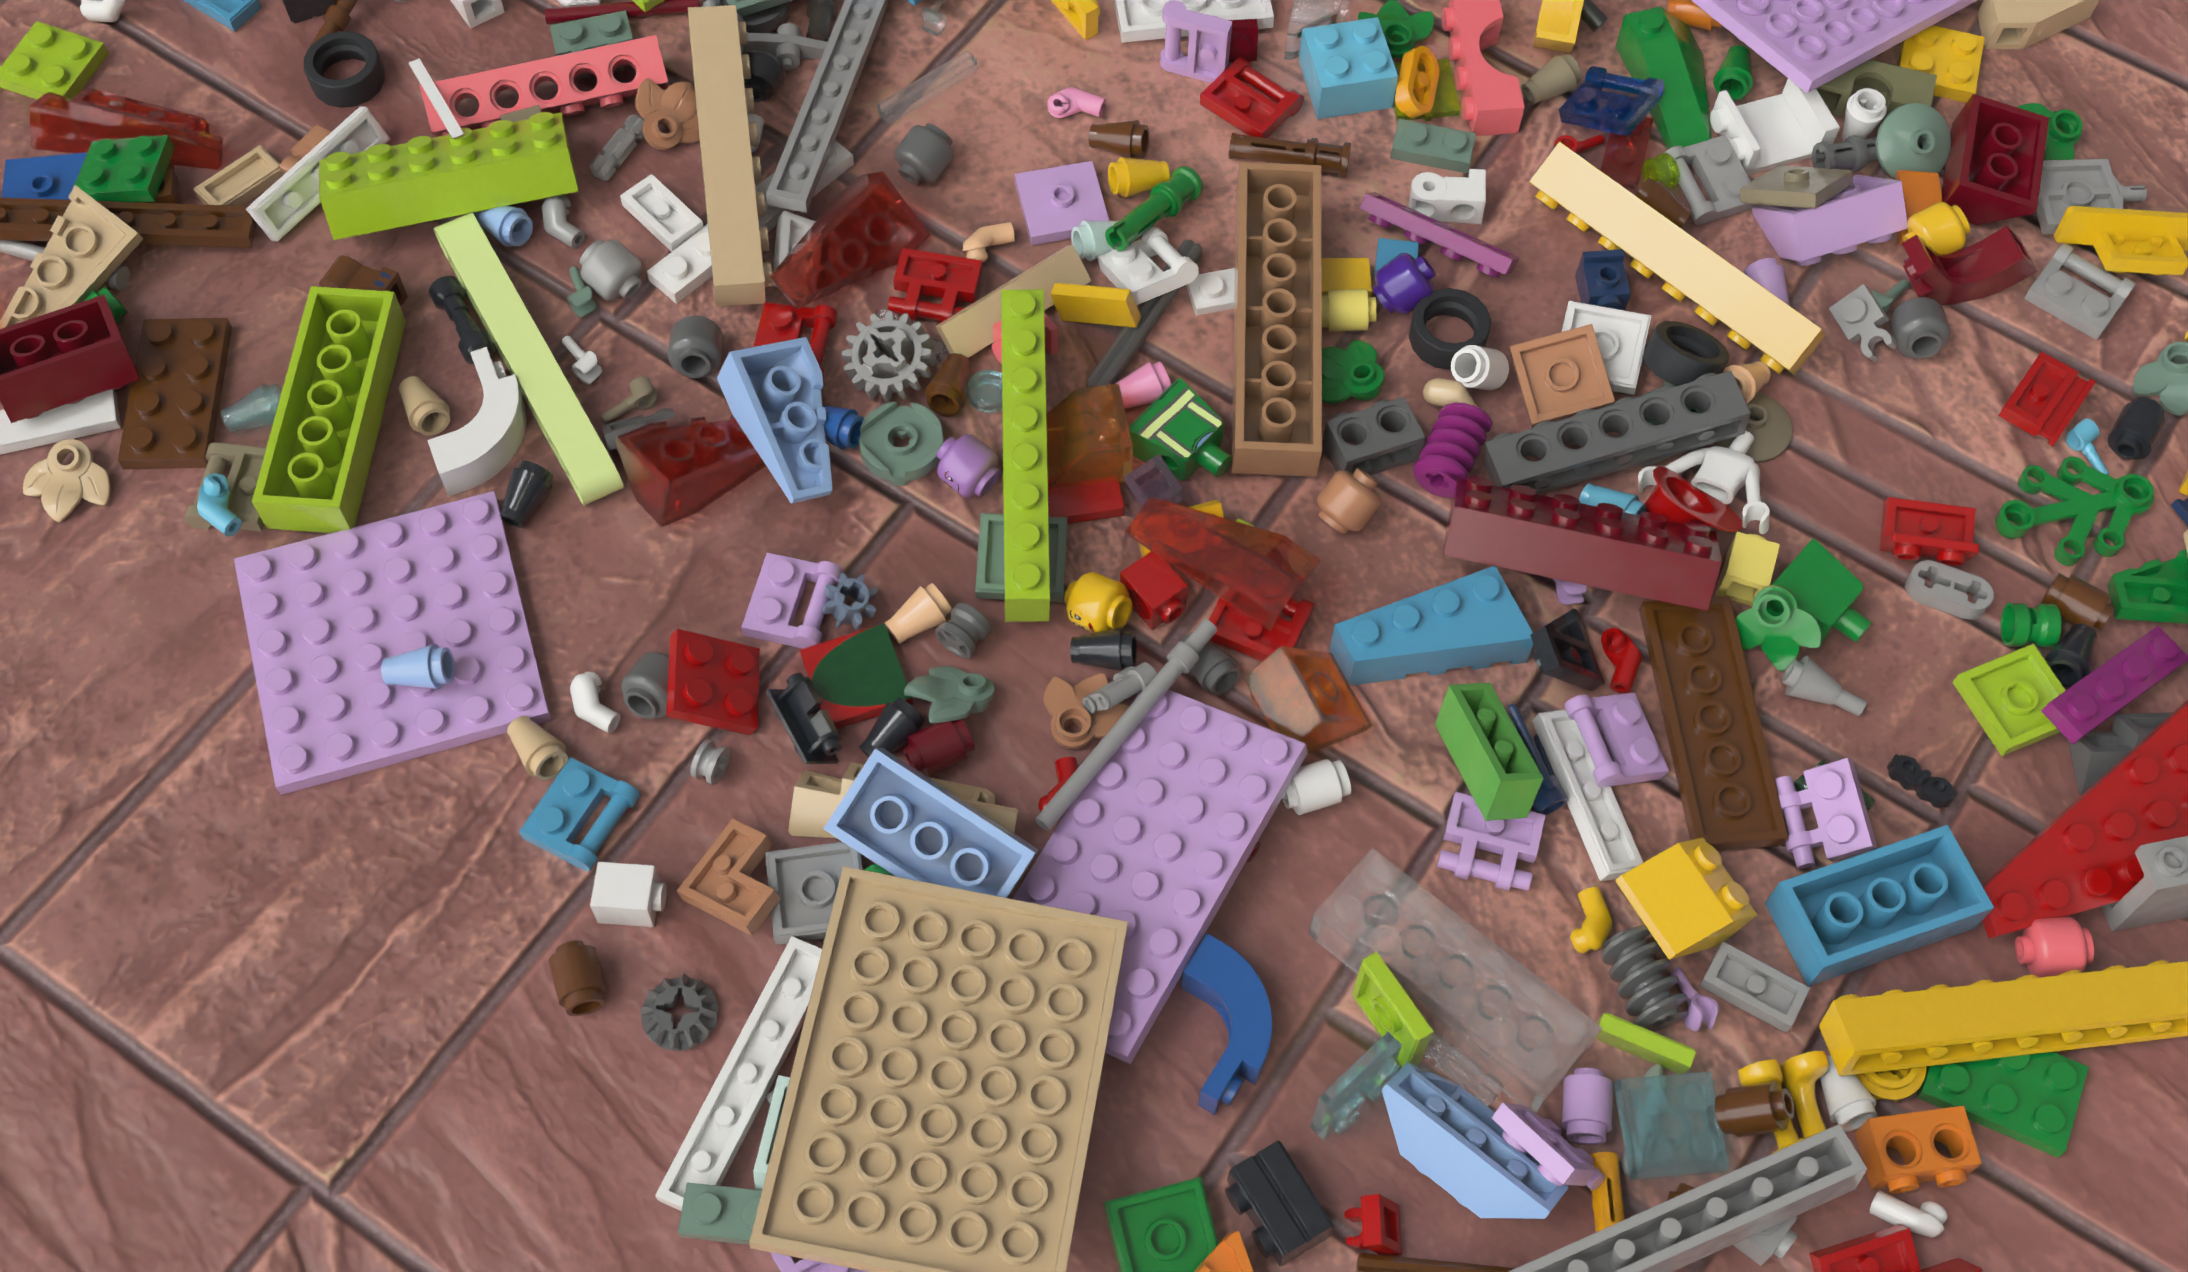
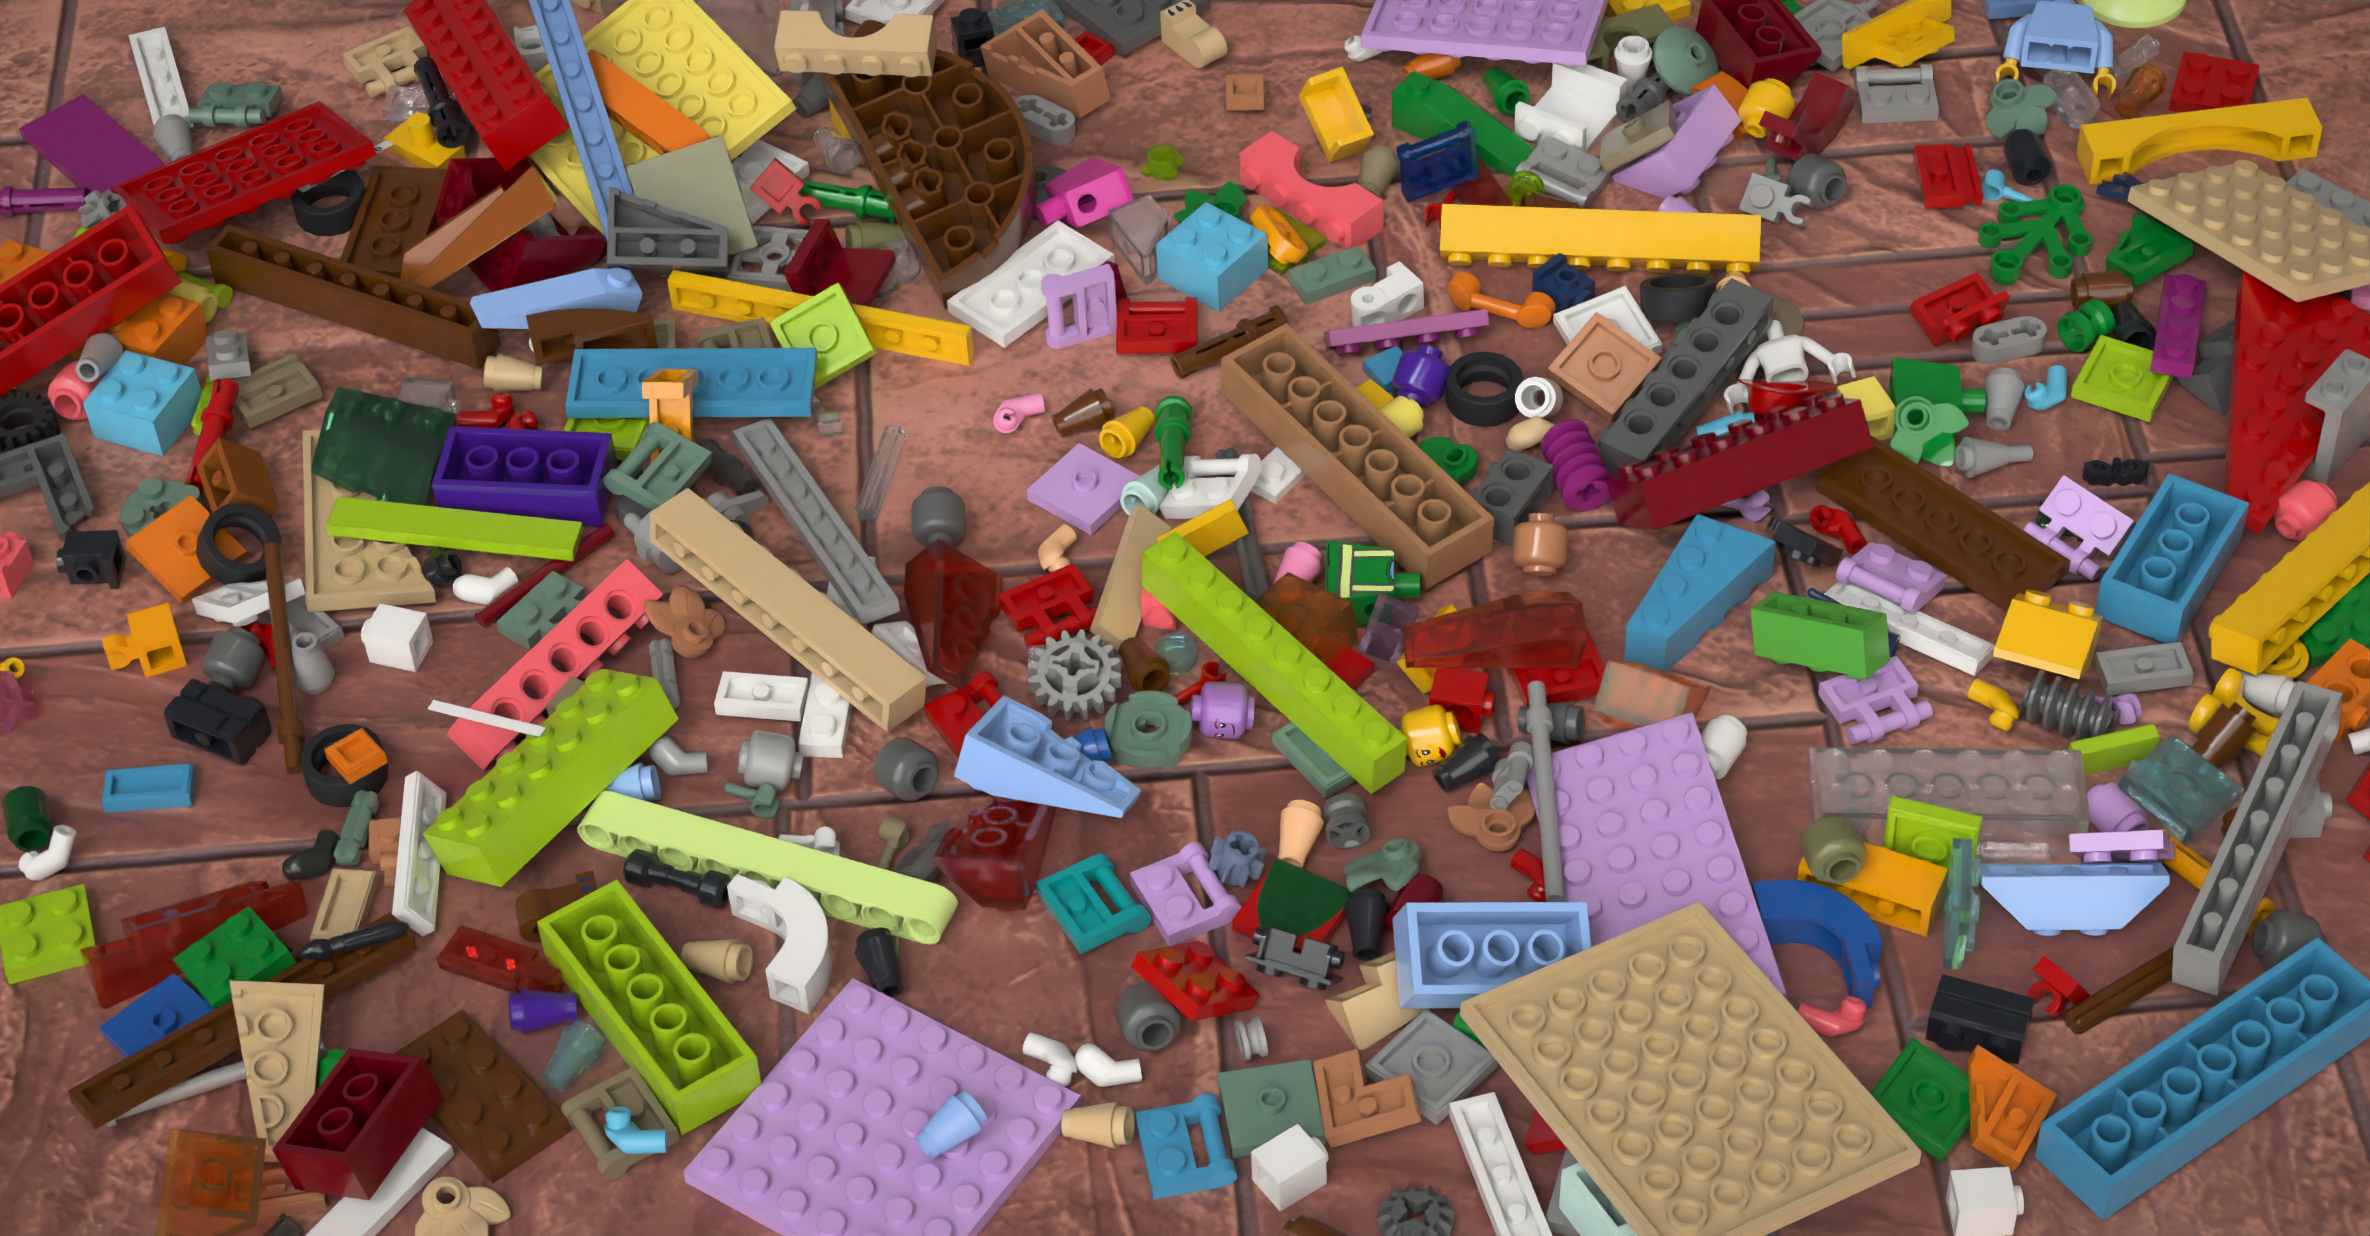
camera: 35 degrees left, 15 degrees down
none -> pearl dark grey arm [282,829,340,881]
none -> black piece [298,921,410,960]
none -> orange tile [324,728,388,784]
none -> sand green axle [333,790,380,867]
none -> clear red hinge [436,925,565,993]
none -> dark purple cone [508,988,577,1034]
none -> white arm [1023,1032,1078,1087]
none -> teal plate [1036,853,1152,954]
none -> red hand [1174,661,1227,705]
none -> sand green plate [1217,1059,1327,1158]
none -> orange bar [1447,272,1556,329]
none -> light orange brick [1797,842,1948,937]
none -> coral arm [1797,996,1867,1037]
none -> olive head [1800,815,1867,884]
none -> light grey cone [1983,368,2025,431]
none -> medium azure arm [2024,365,2068,411]

